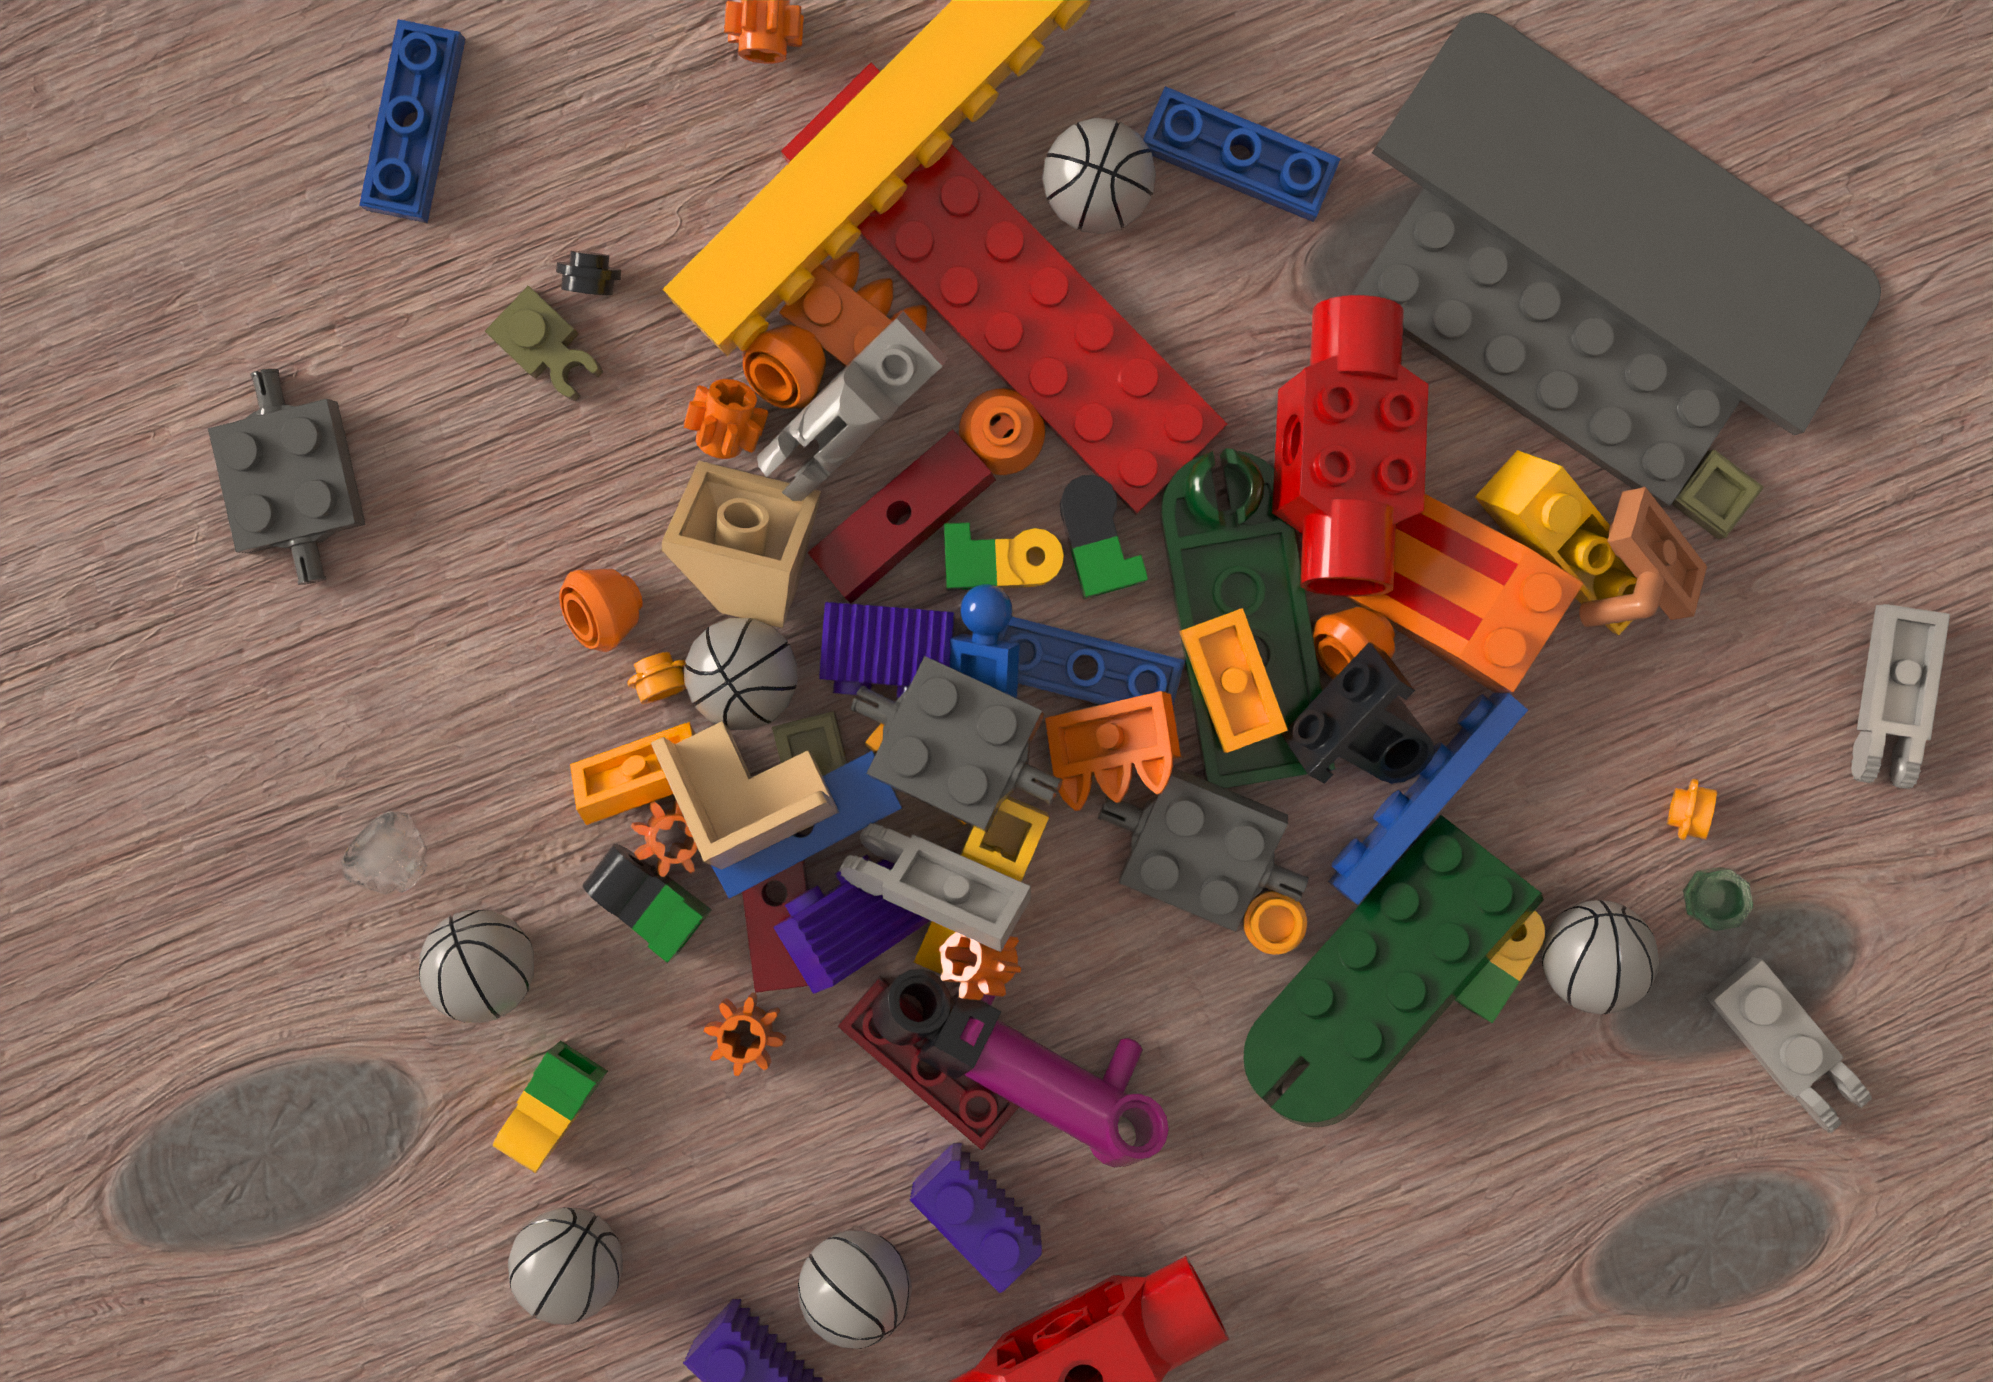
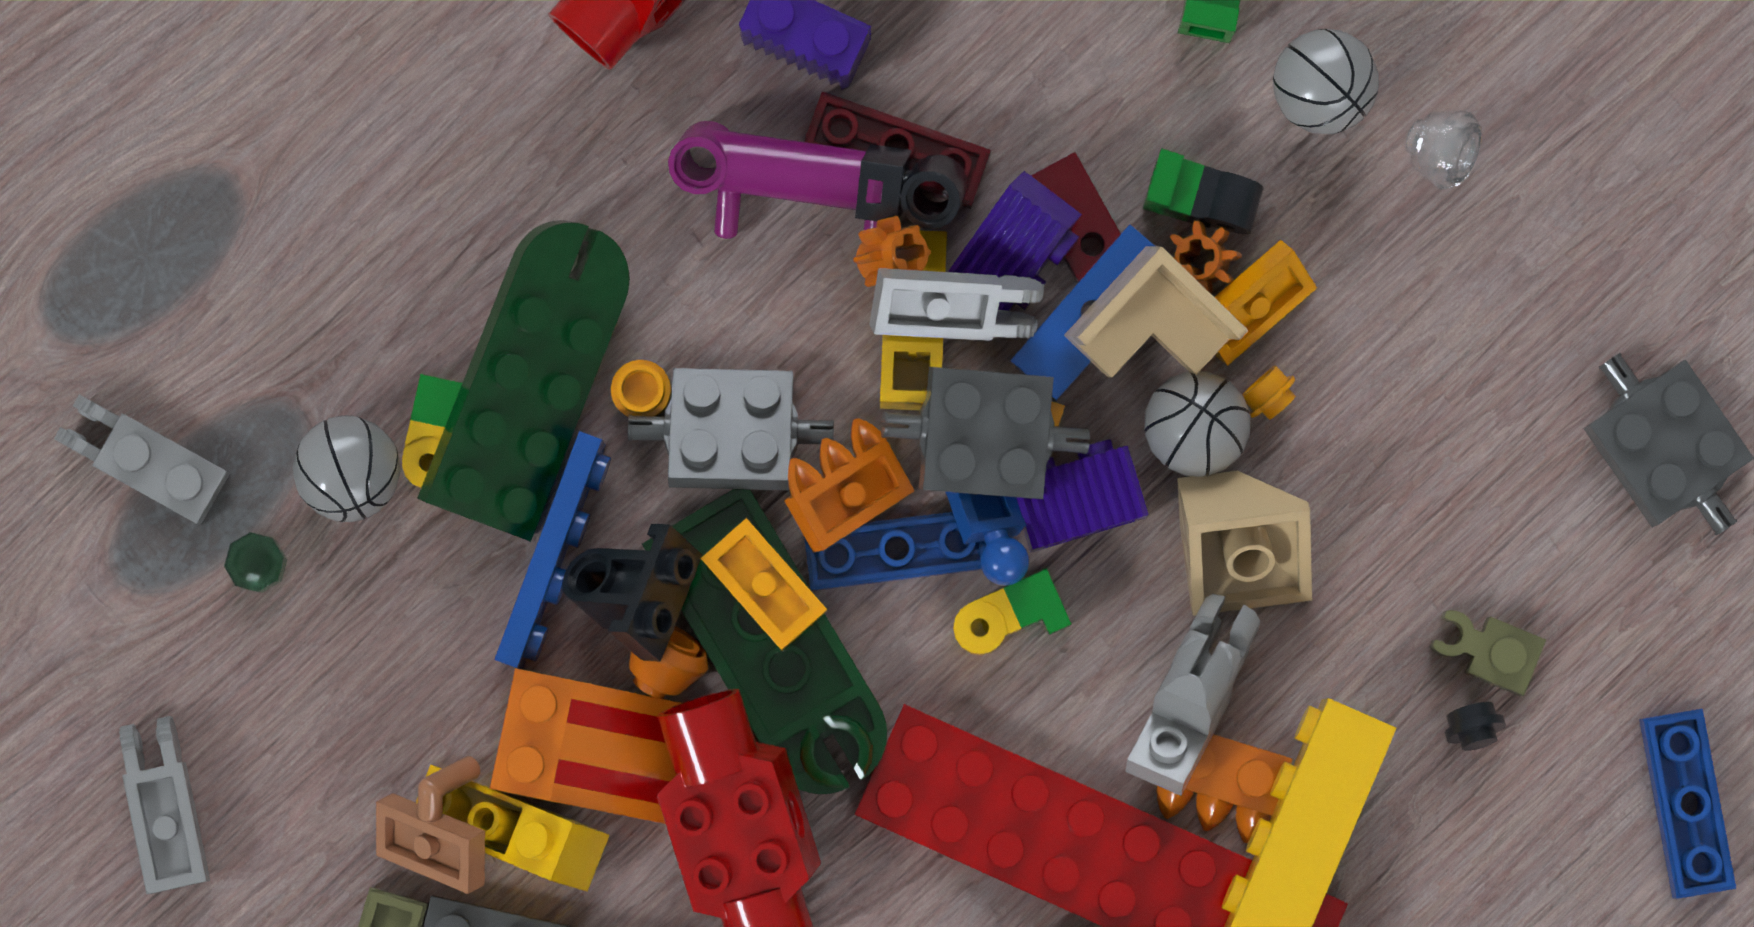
camera: 165 degrees right, 5 degrees down
orange cone [559,569,643,652] -> none
orange gear [684,379,768,459] -> none
orange gear [704,992,786,1076] -> none
orange cone [743,325,826,409] -> none
olive tile [772,711,848,776] -> none
dark red tile [807,429,996,604] -> none
orange cone [959,388,1045,475] -> none
leg [1060,475,1148,599] -> none
light orange plate [1667,779,1717,840] -> none

